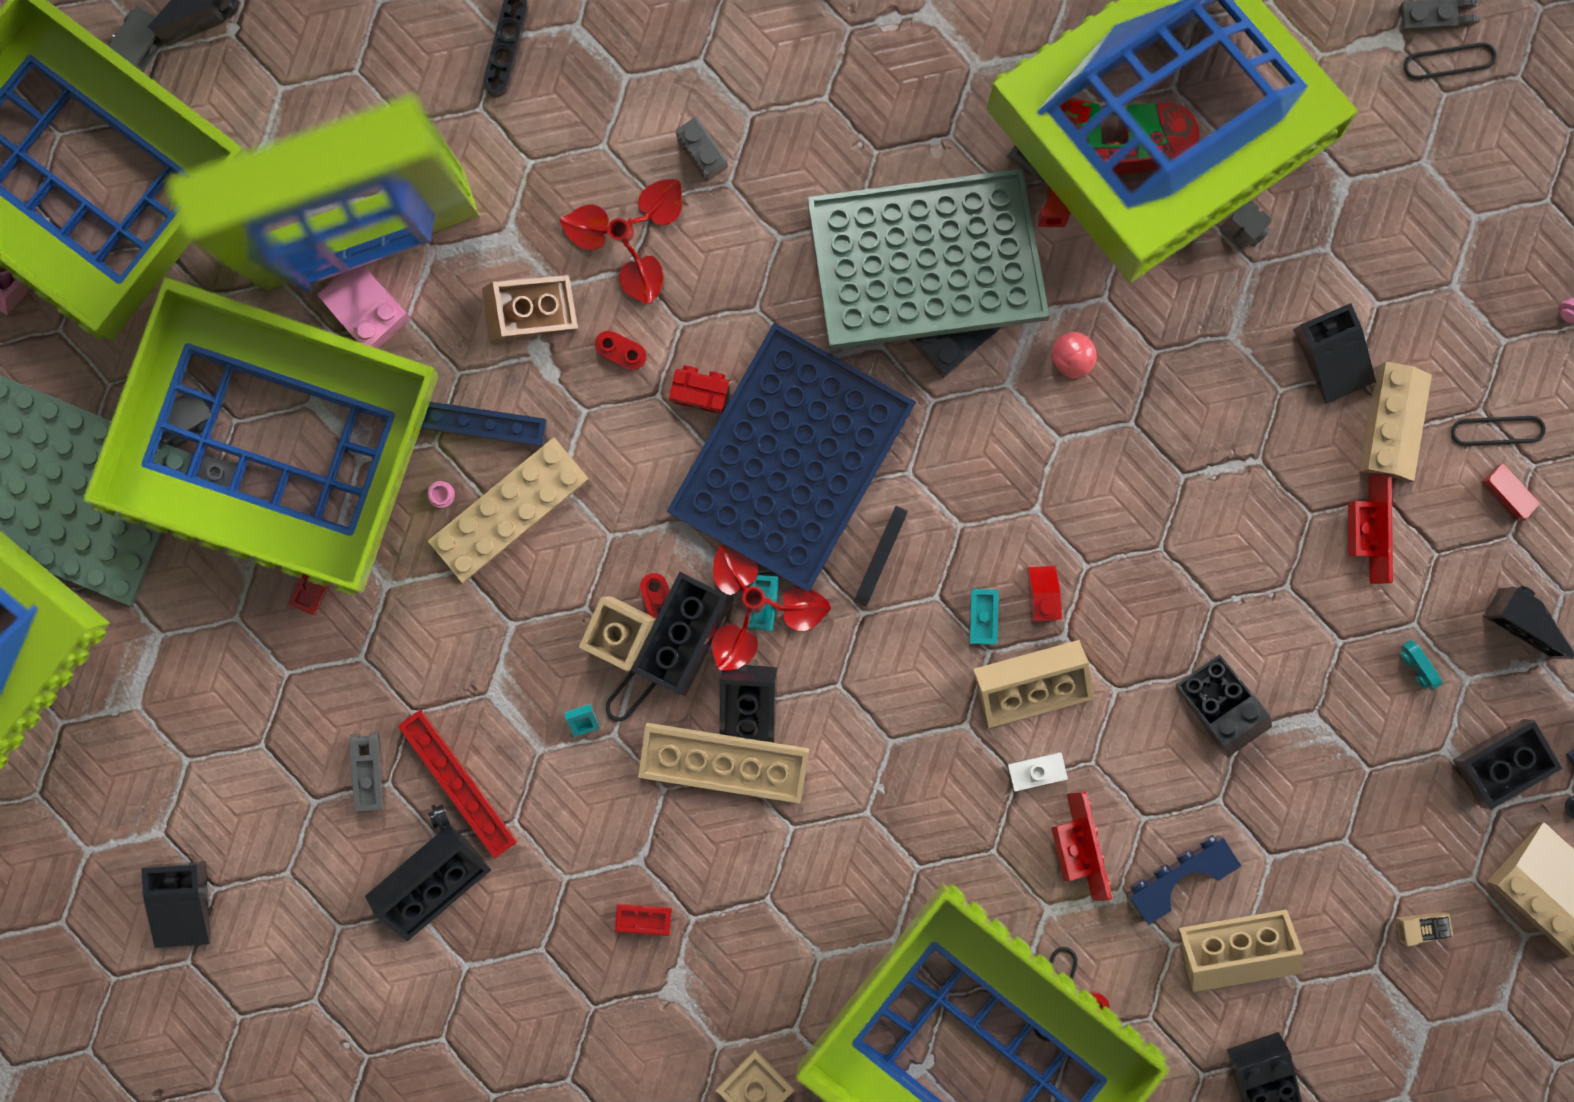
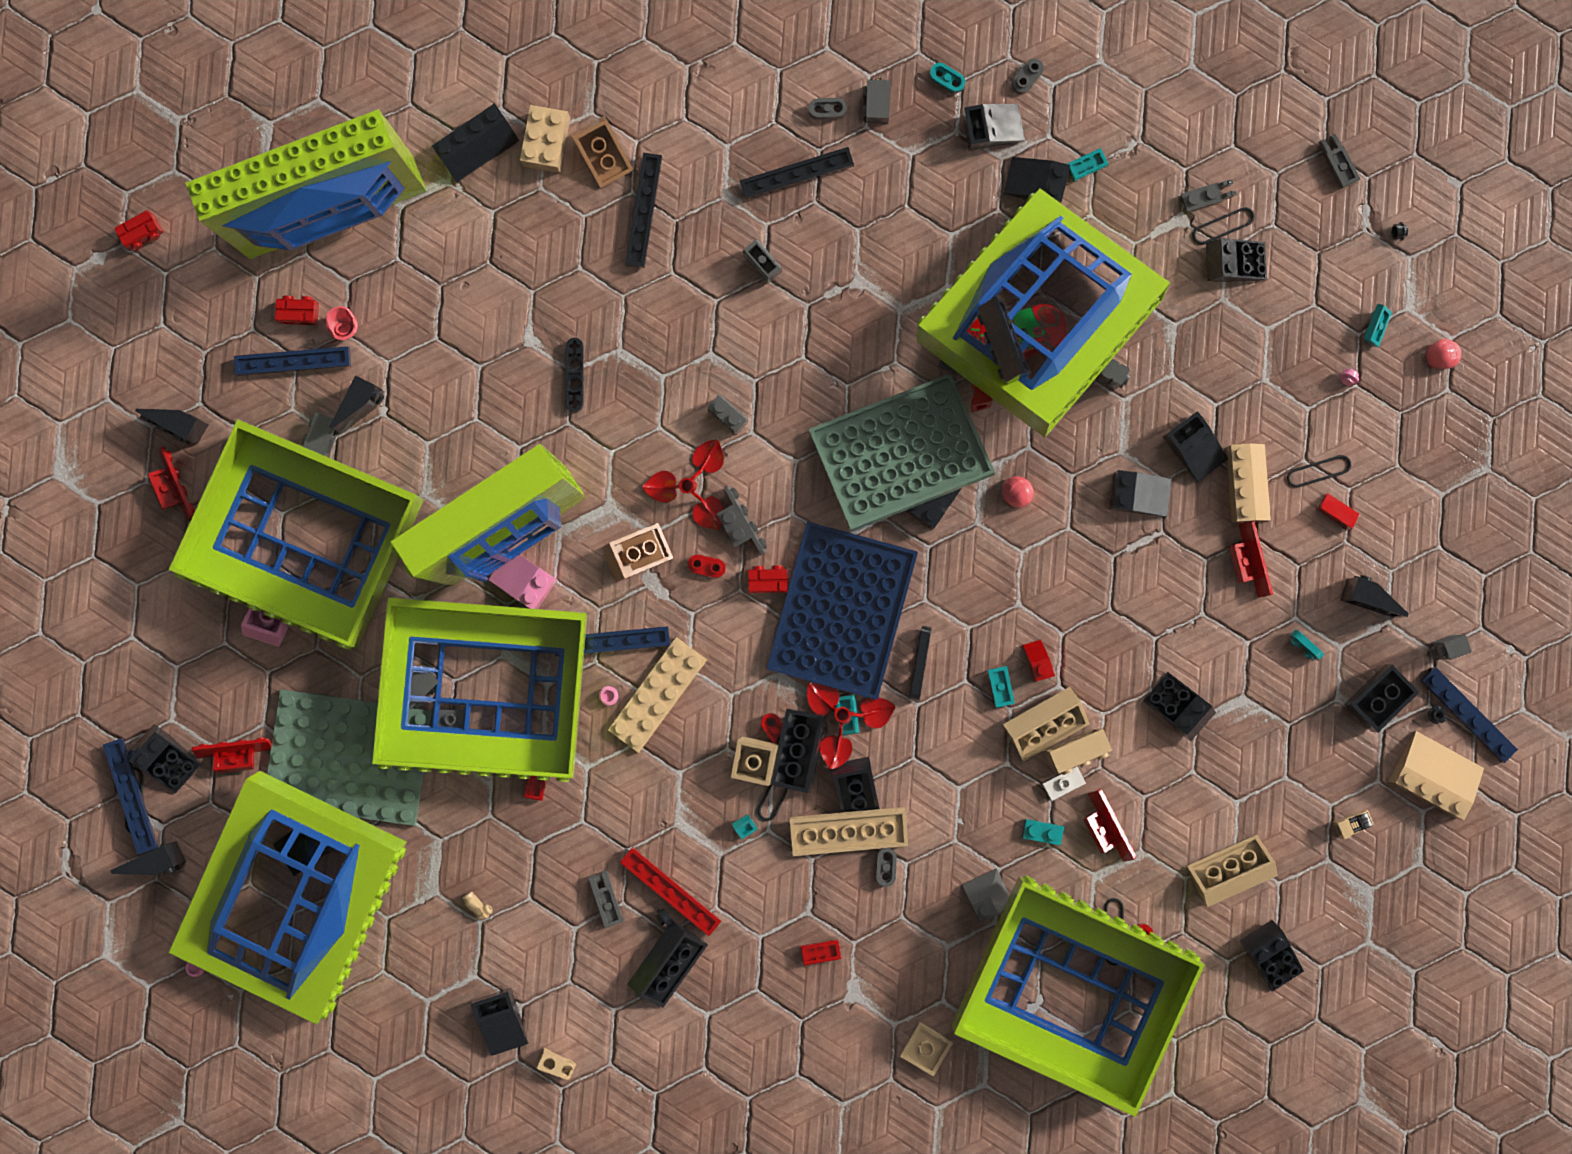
camera: 15 degrees left, 0 degrees up
dark blue arch [1126,835,1241,925] -> none
none -> tan arm [462,891,493,920]
none -> tan leg [537,1048,576,1080]
none -> dark grey bracket [717,486,767,555]
none -> dark grey plate [876,848,897,887]
none -> dark grey slope [962,868,1009,923]
none -> black slope [977,296,1031,384]
none -> teal plate [1022,819,1064,846]
none -> tan brick [1044,728,1113,775]
none -> slope [1110,470,1171,517]
none -> black slope [1206,238,1267,282]

